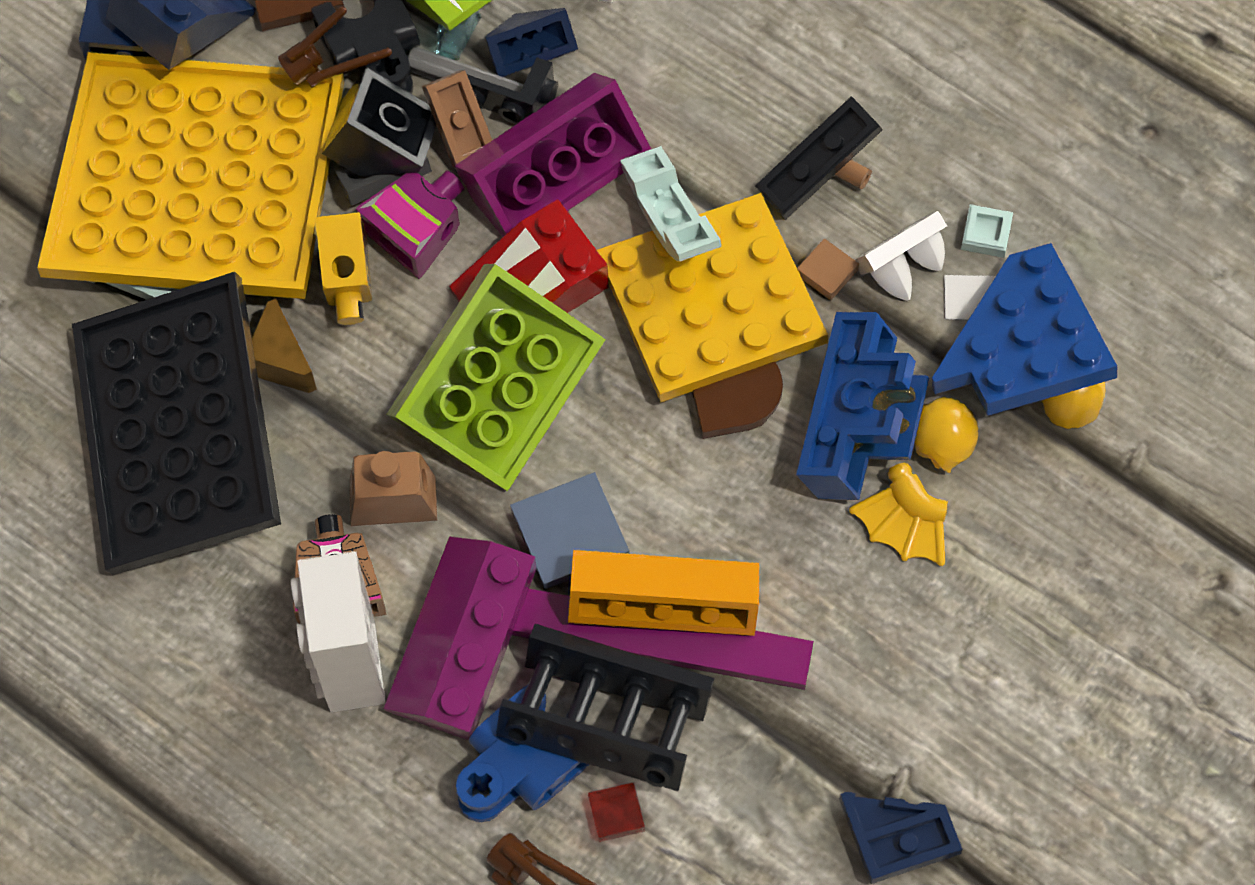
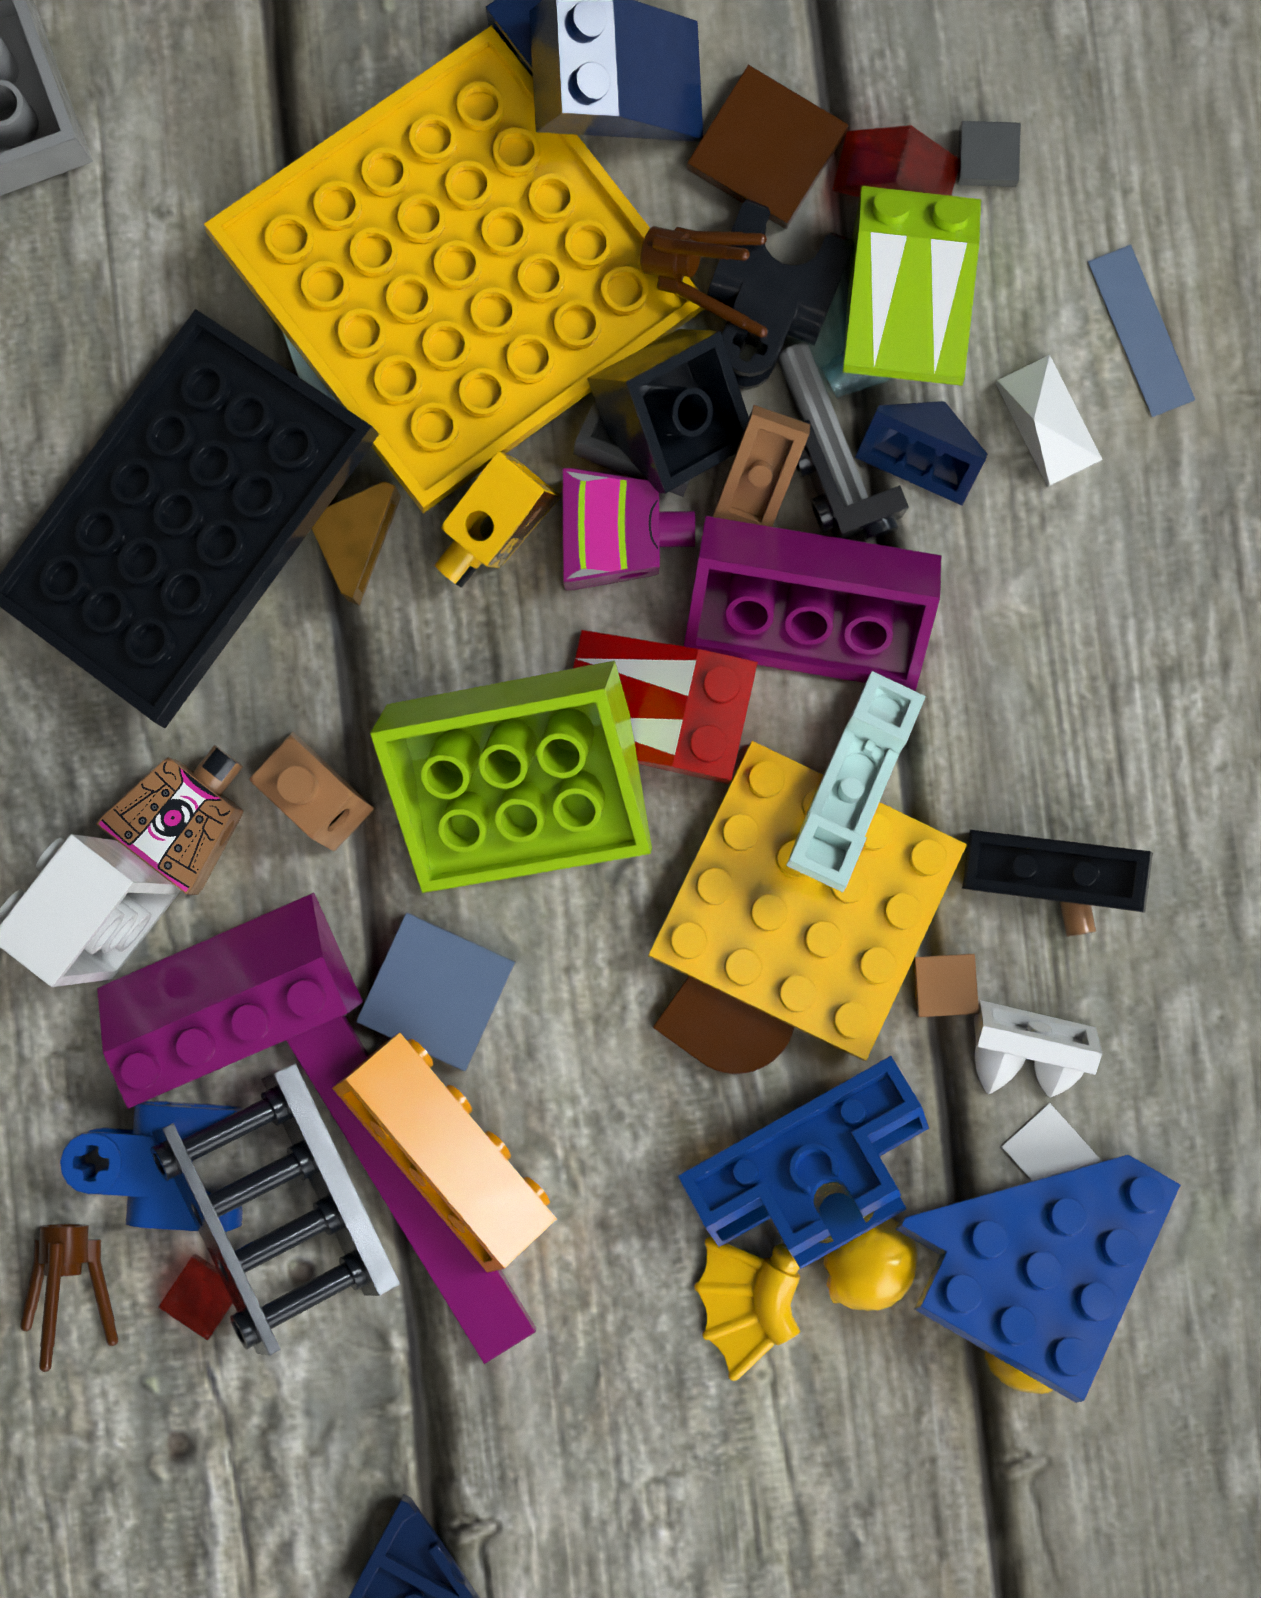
camera: 45 degrees right, 20 degrees up
light aqua tile [961,204,1013,258] -> none

